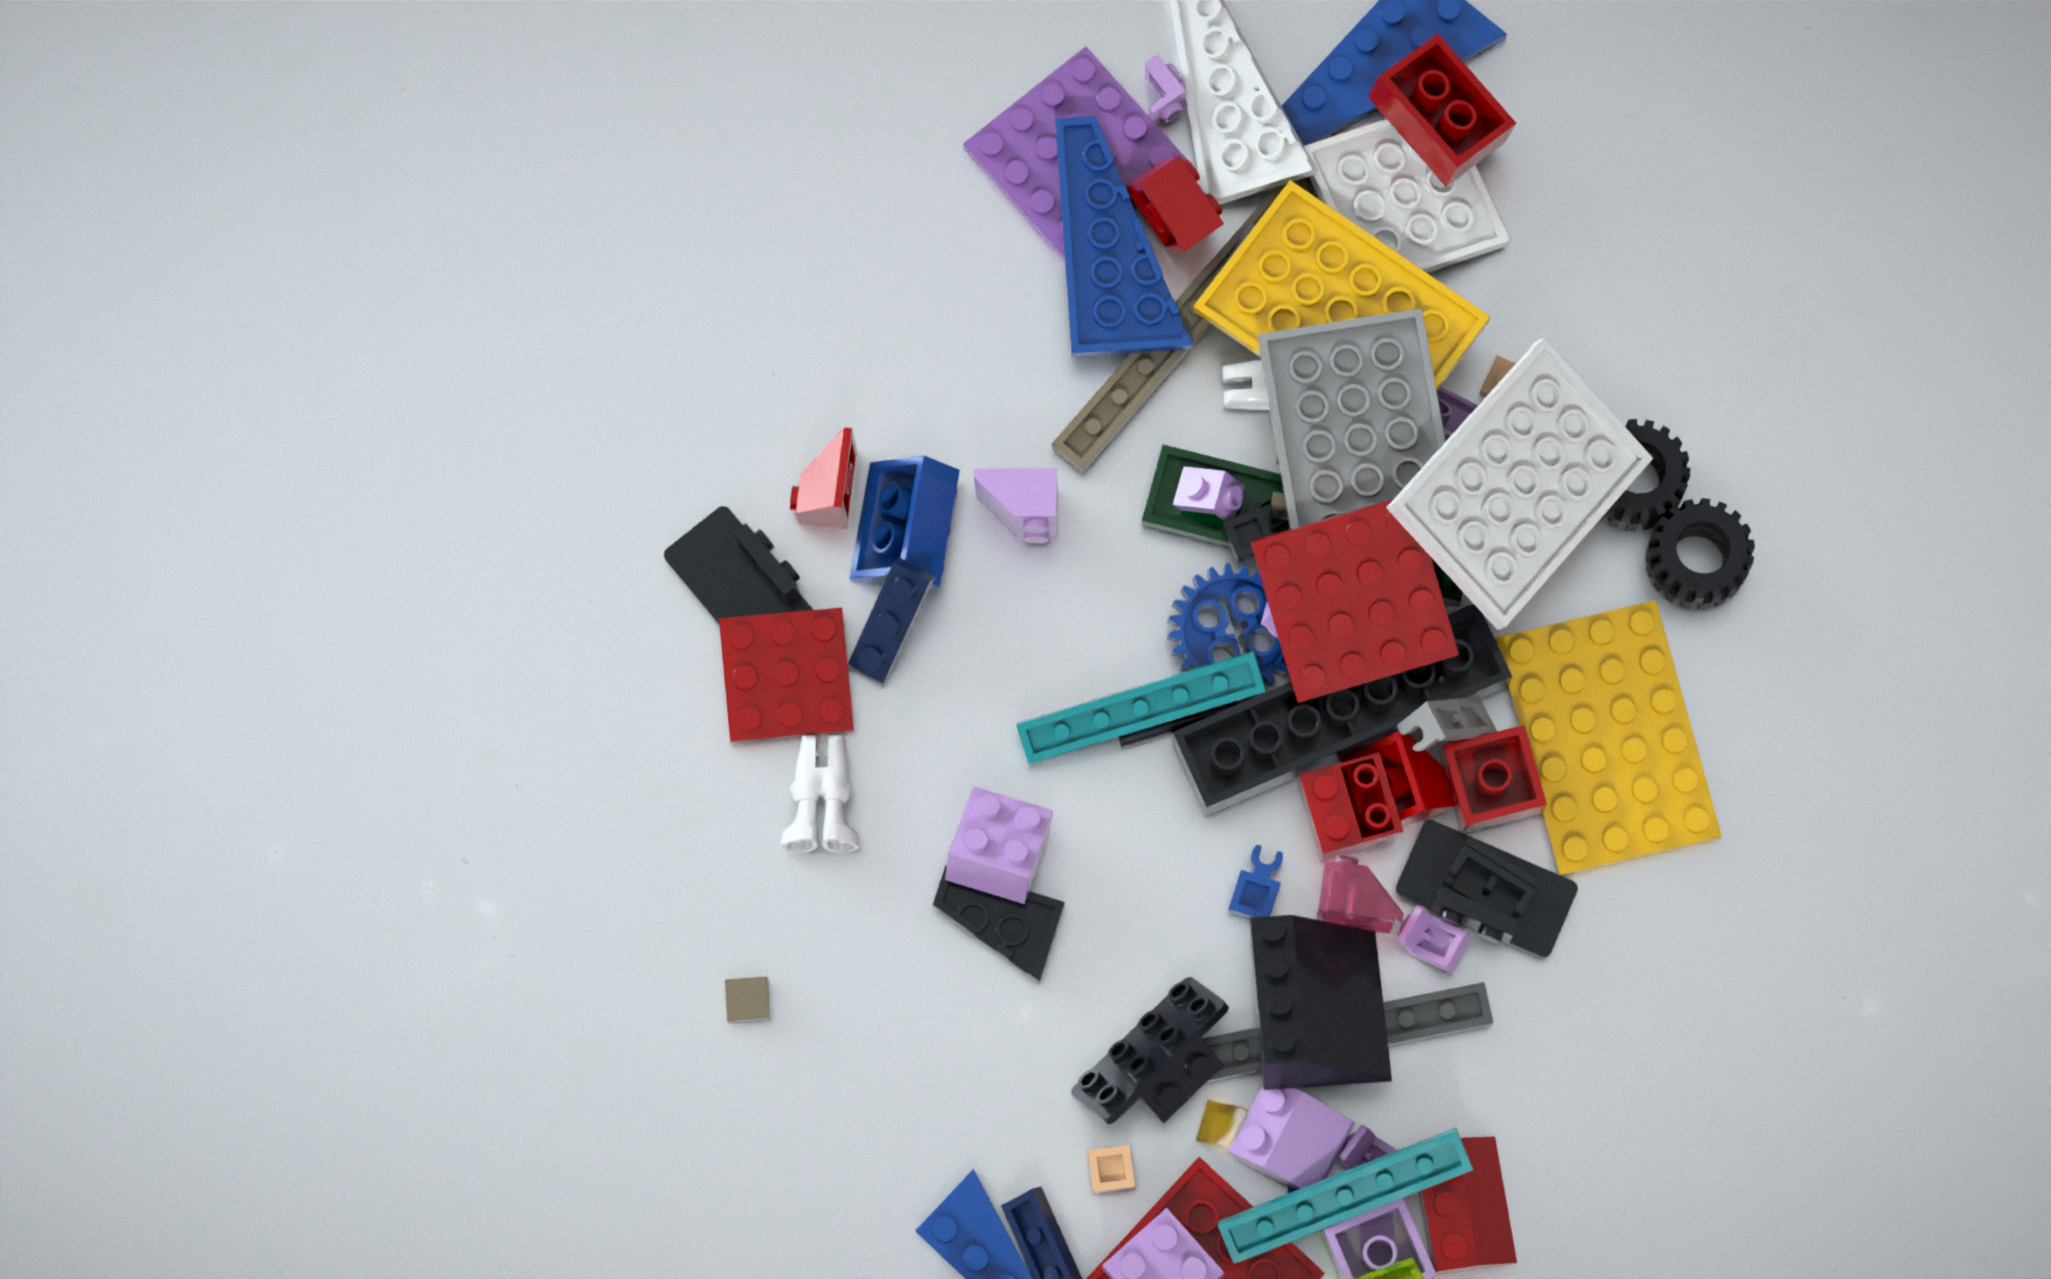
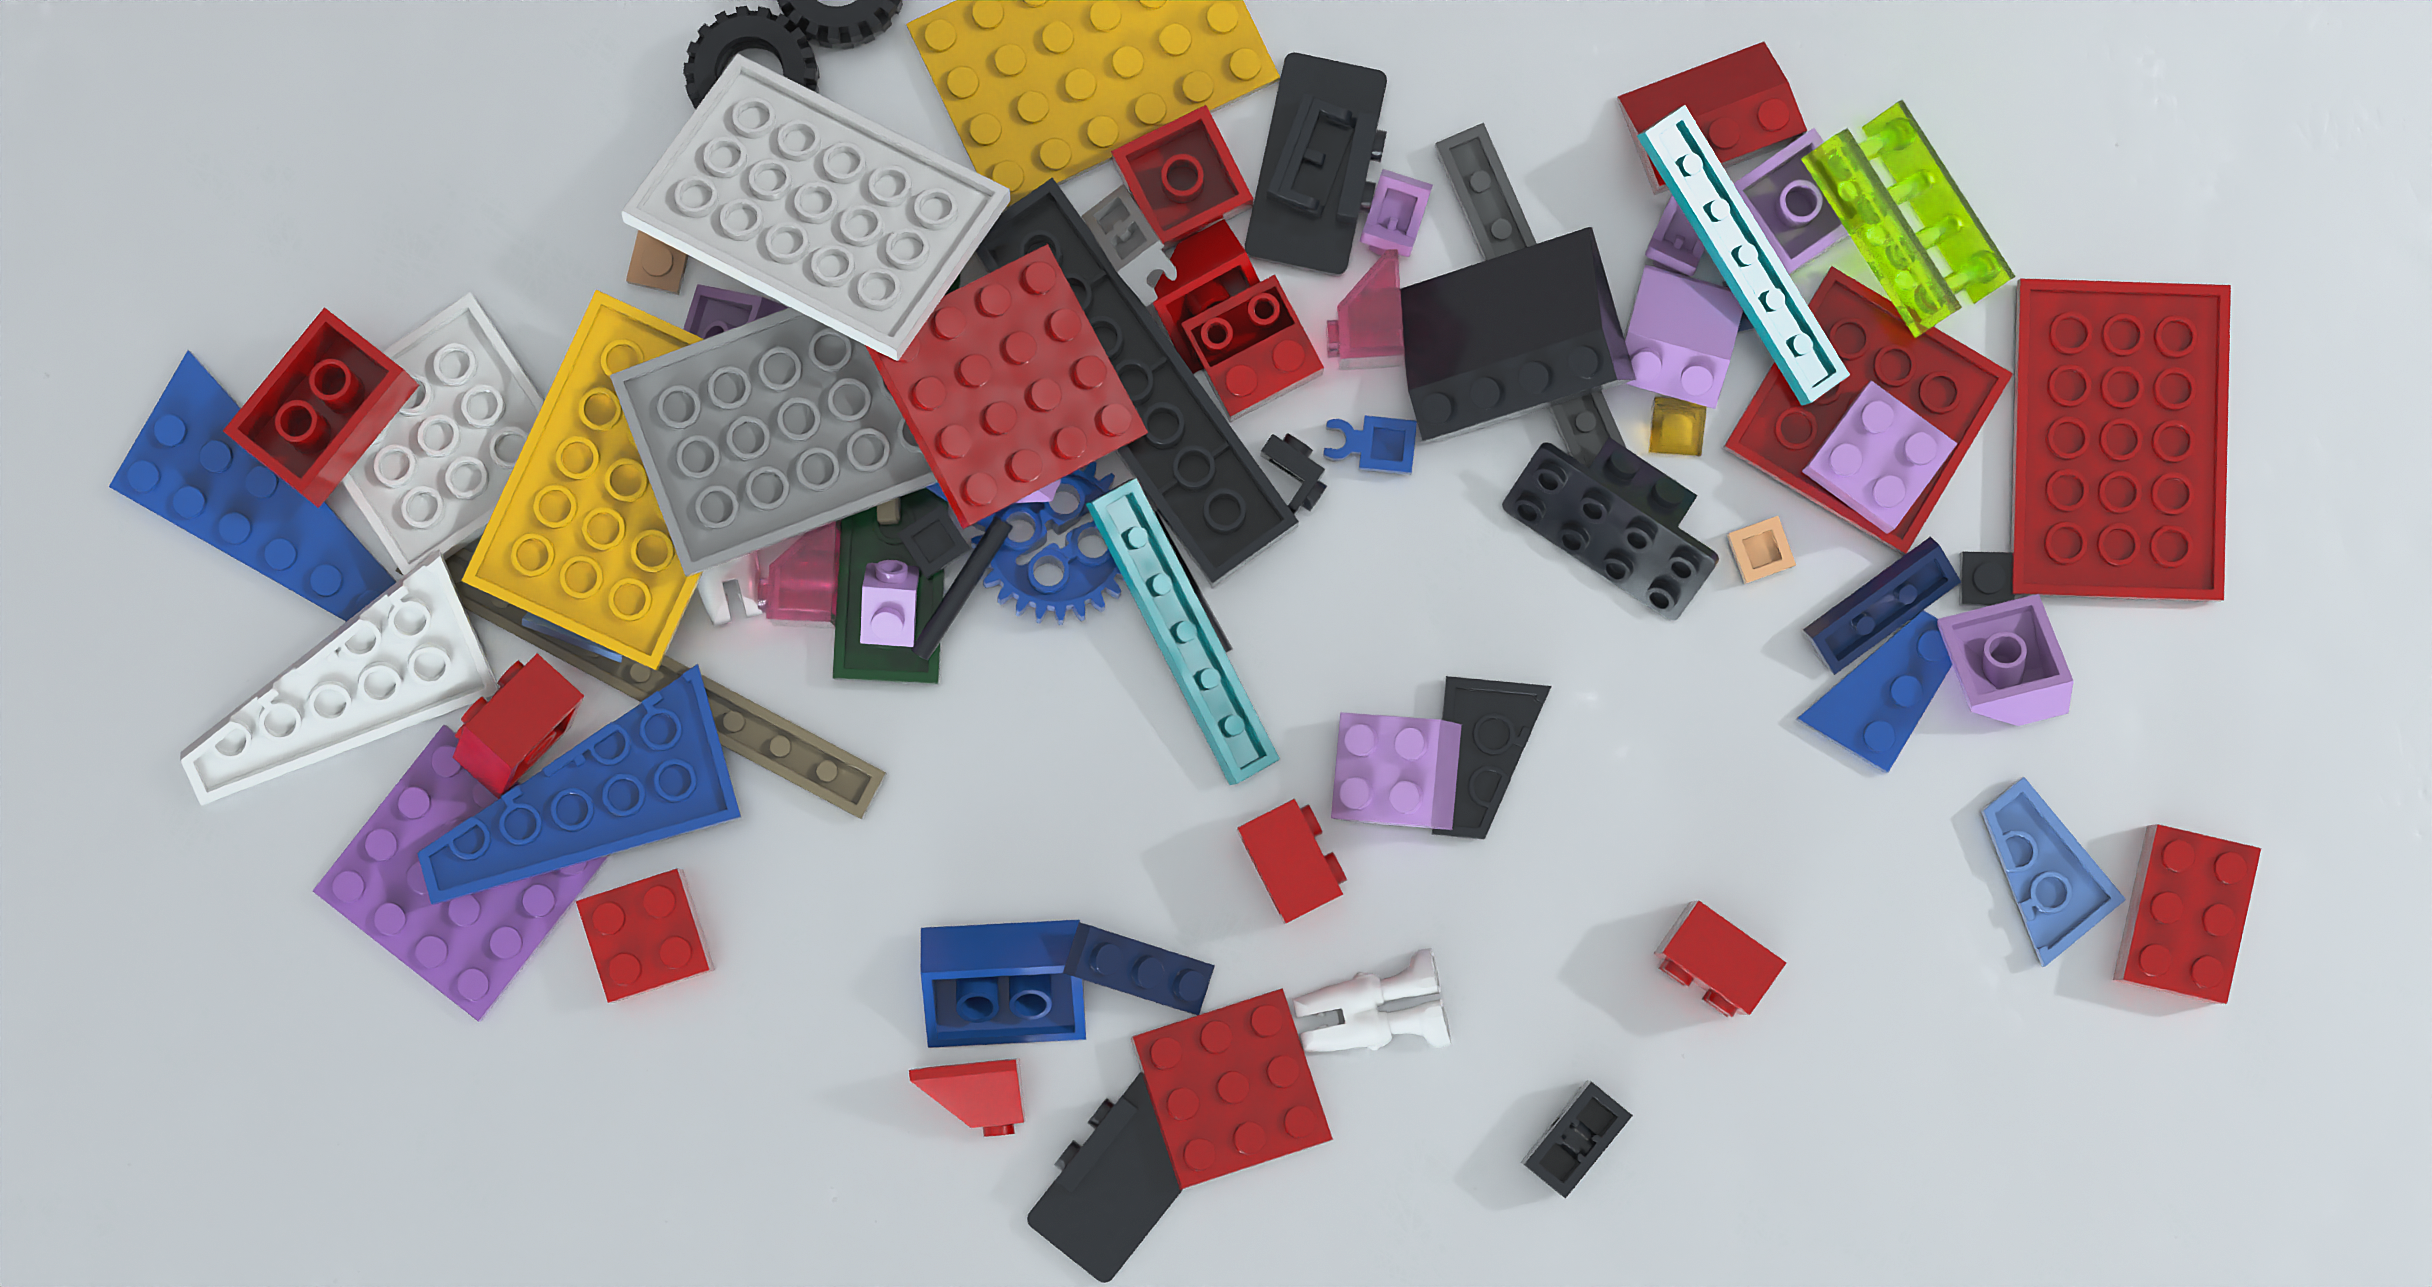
camera: 110 degrees left, 10 degrees up
dark tan tile [725,977,770,1023] -> none
lavender slope [974,468,1058,543] -> none
lavender bracket [1145,54,1186,125] -> none
none -> red brick [576,868,715,1003]
none -> clear pink slope [758,520,841,629]
none -> black bar [911,516,1013,660]
none -> red brick [1237,798,1347,924]
none -> black bracket [1260,433,1327,516]
none -> black brick [1520,1080,1633,1199]
none -> red brick [1654,900,1787,1018]

